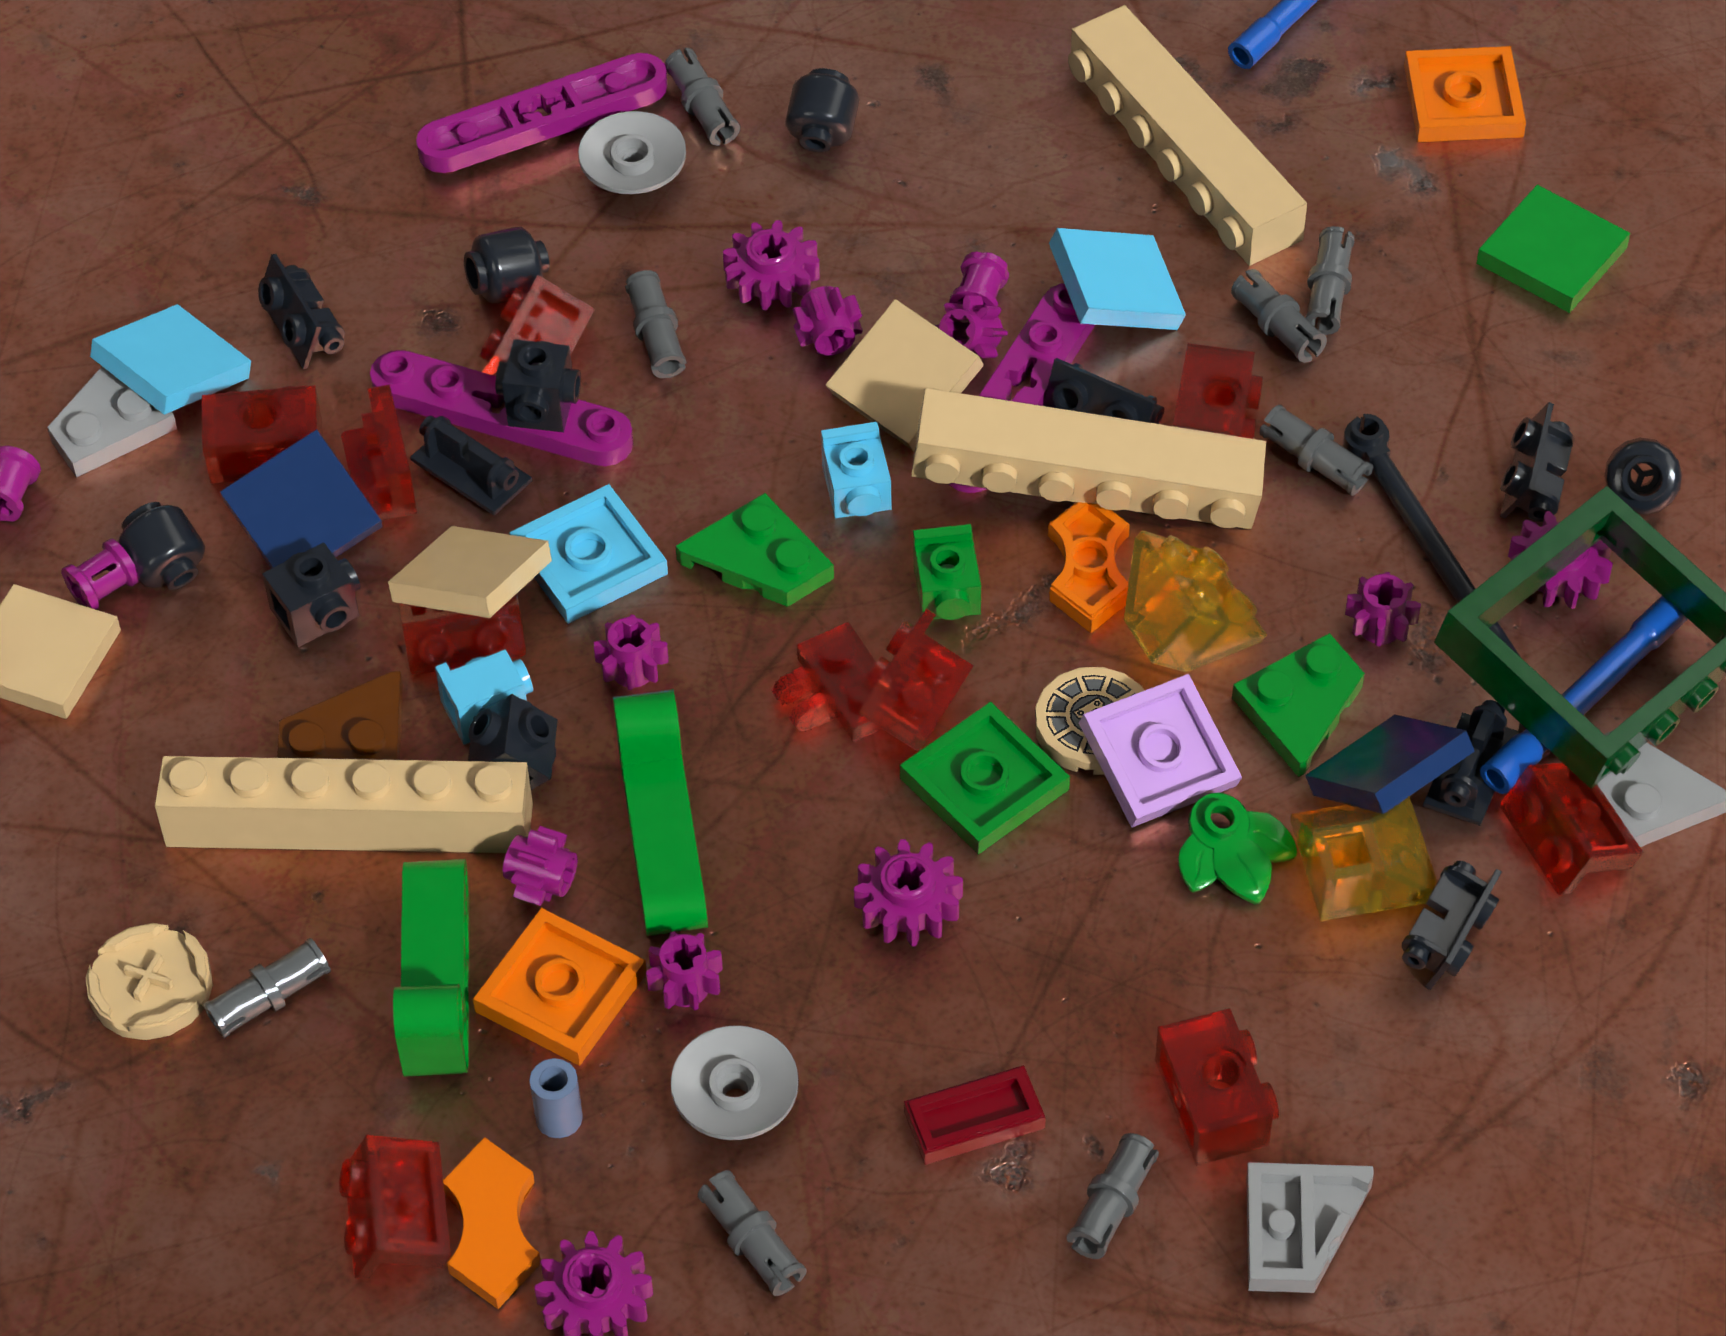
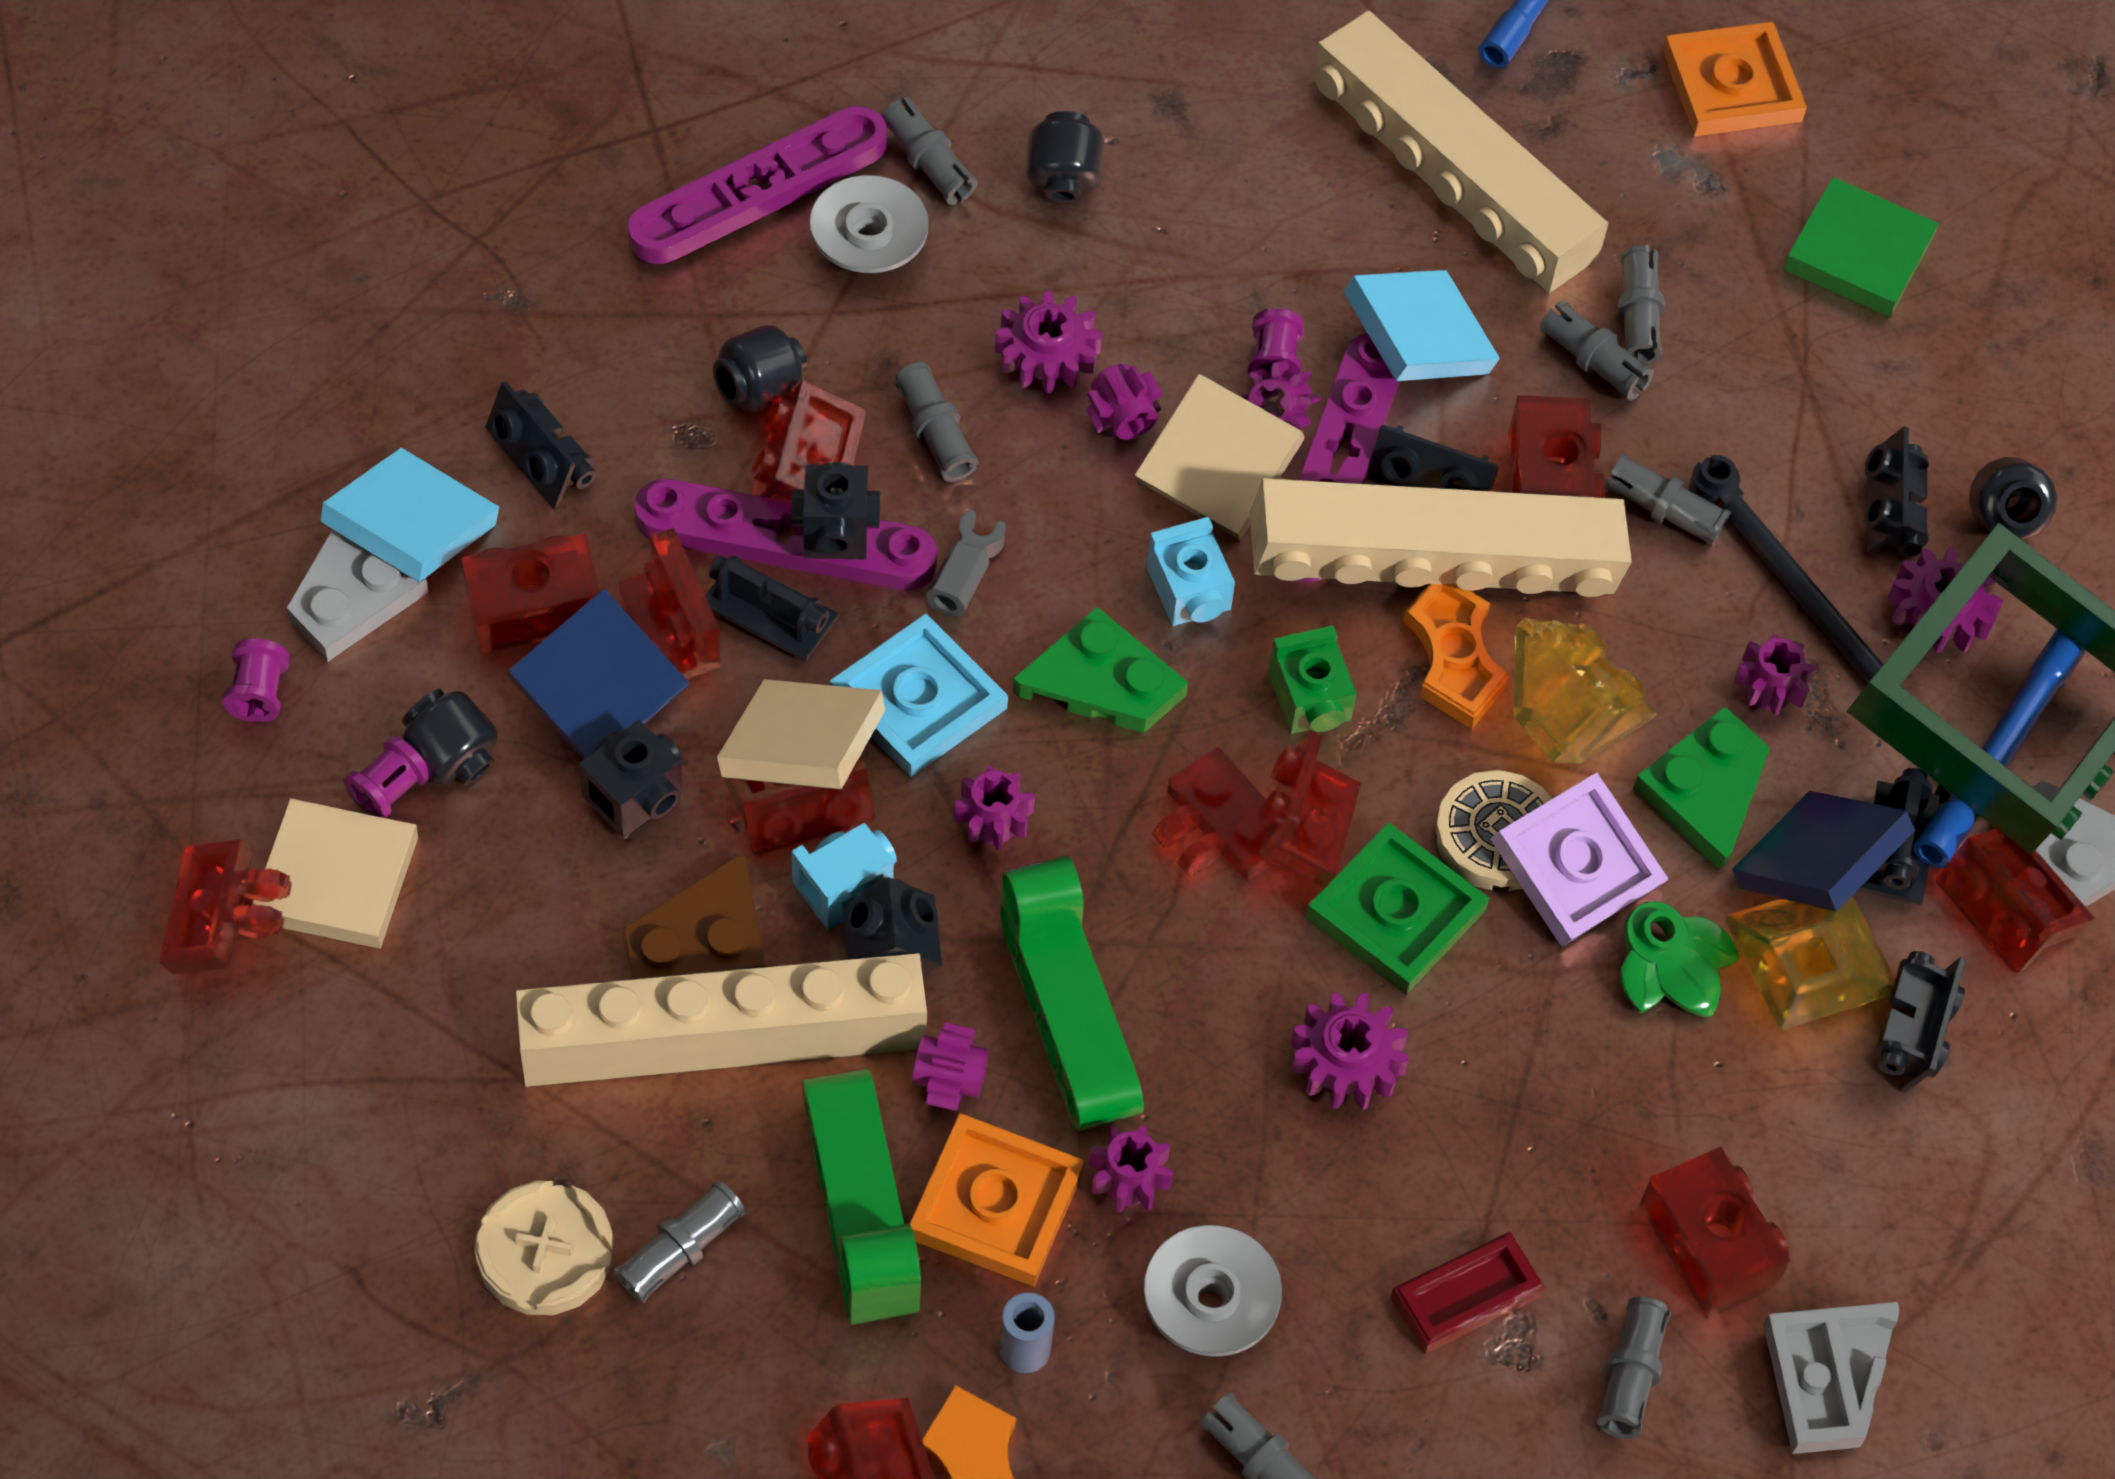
camera: 15 degrees left, 5 degrees up
none -> dark grey bar [926,510,1006,618]

